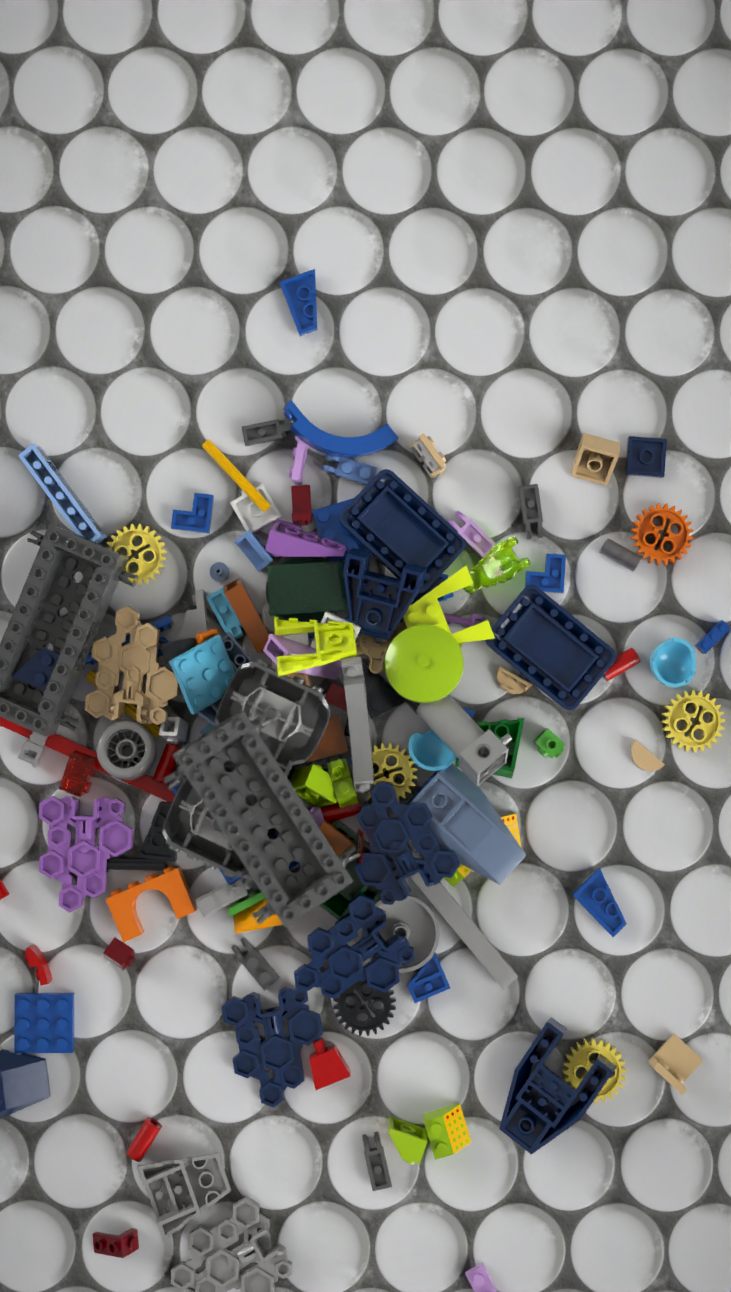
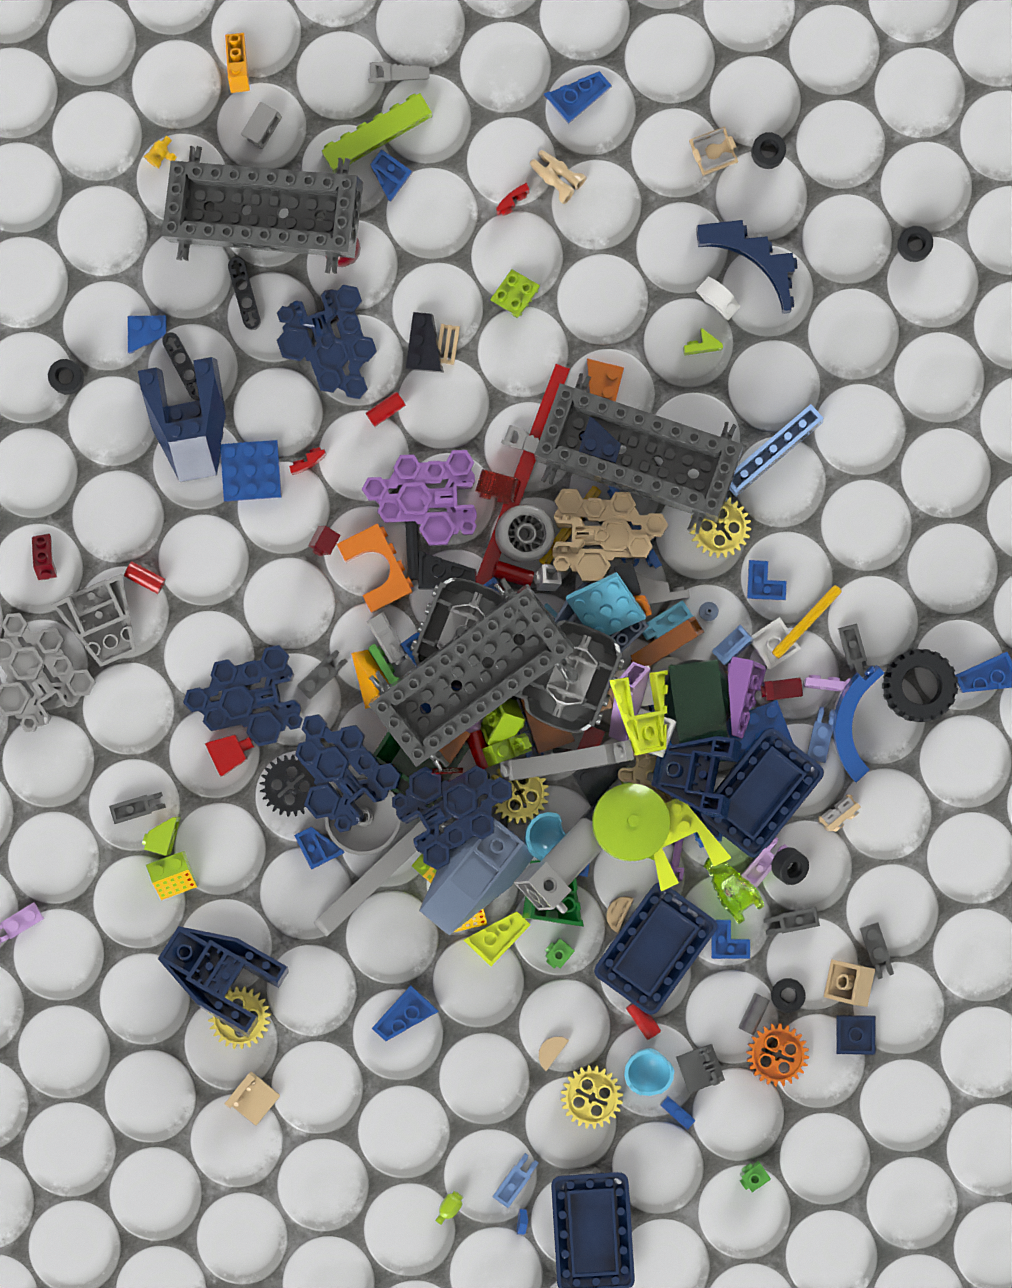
camera: 85 degrees right, 0 degrees up
none -> neon yellow wing [463,911,531,966]
none -> dark grey hinge [676,1044,725,1093]
none -> black tyre [771,847,809,885]
none -> black tyre [771,978,806,1013]
none -> dark grey hinge [859,922,894,979]
none -> black tyre [882,649,958,722]

